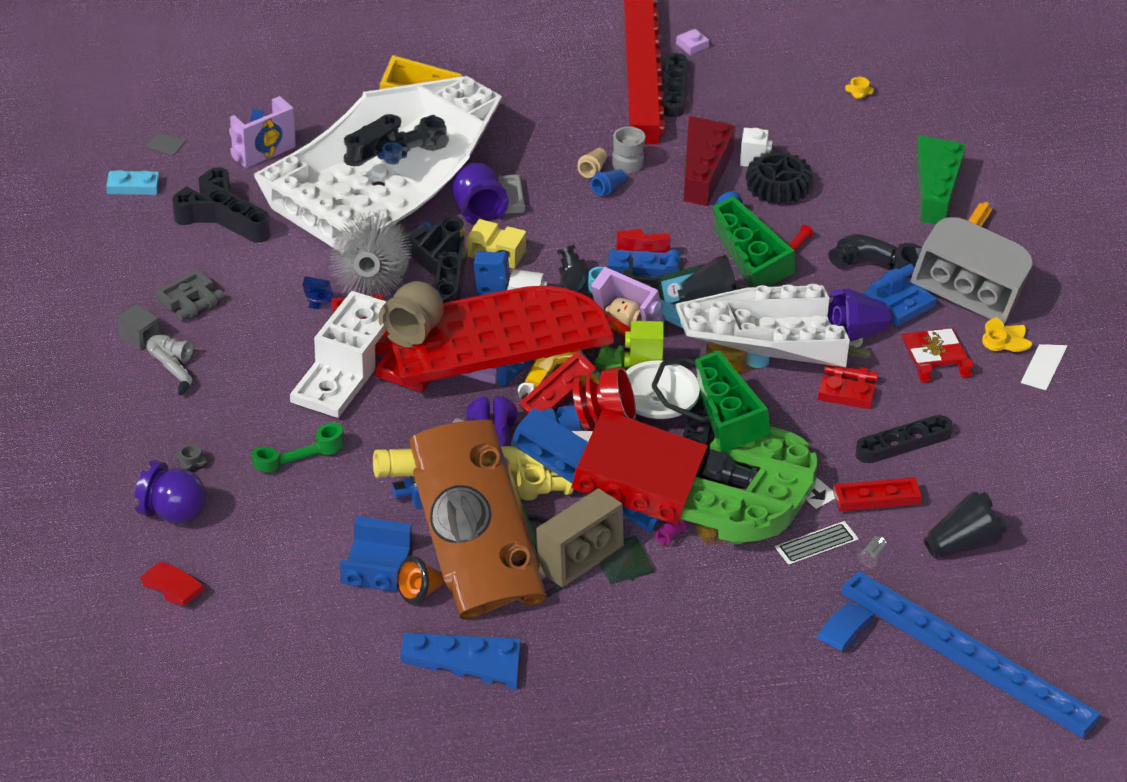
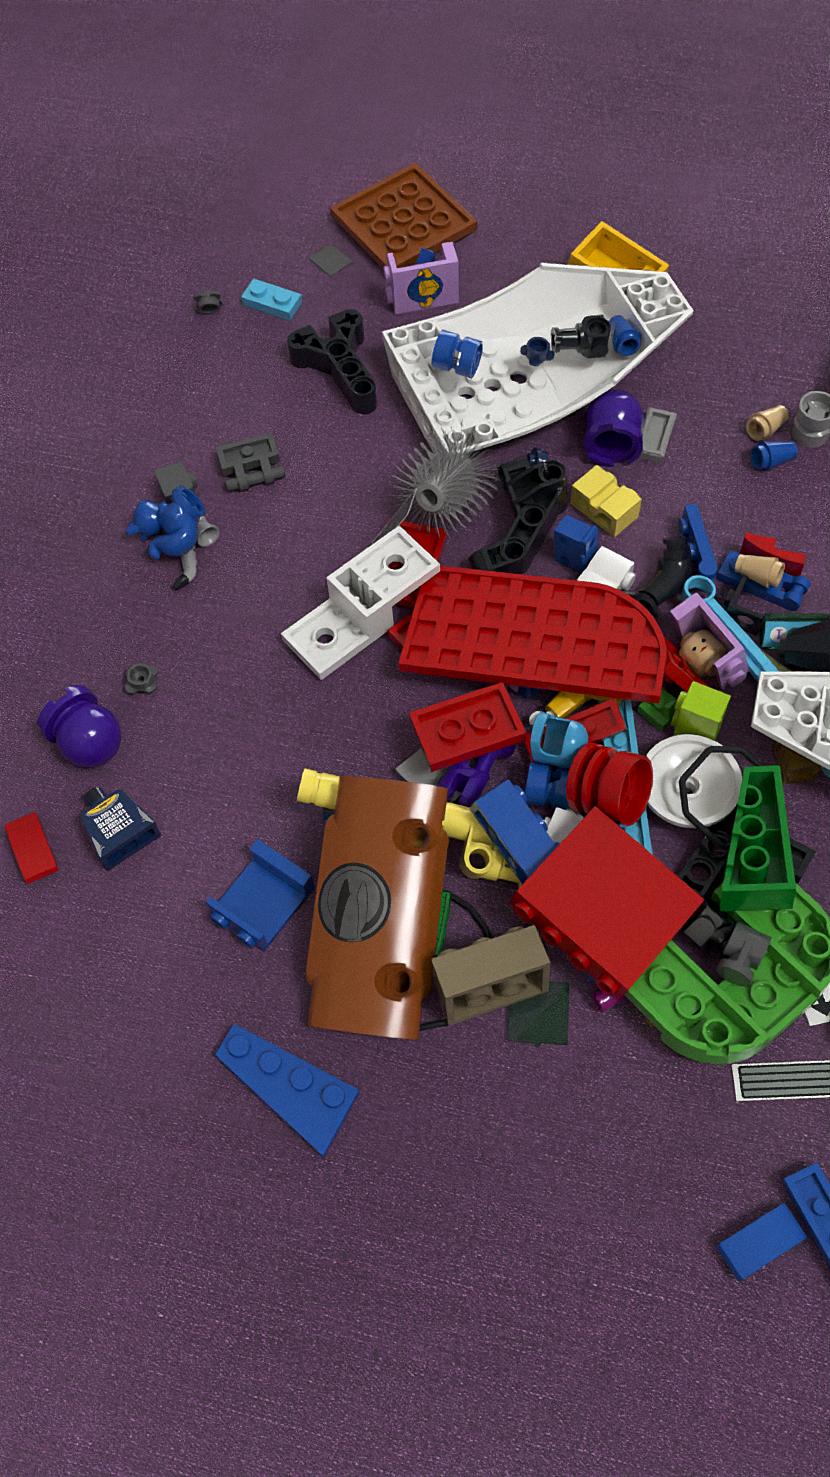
camera: 30 degrees right, 20 degrees up
green piece [251,422,344,473] -> none
clear blue tile [302,276,333,310] -> none
black piece [343,114,402,167] -> none
dark tan tile [378,281,444,348] -> none
orange hat [398,555,445,605] -> none
none -> dark blue torso [80,787,161,871]
none -> blue animal [126,485,205,560]
none -> dark grey plate [193,290,223,314]
none -> dark orange plate [330,162,477,269]
none -> sticker [372,488,417,544]
none -> red plate [409,682,527,772]
none -> blue wheel [432,330,483,379]
none -> dark azure helmet [530,712,589,768]
none -> blue cone [609,315,641,356]
none -> blue plate [678,504,718,592]
none -> dark grey piece [716,922,772,987]
none -> tan cone [735,554,785,588]

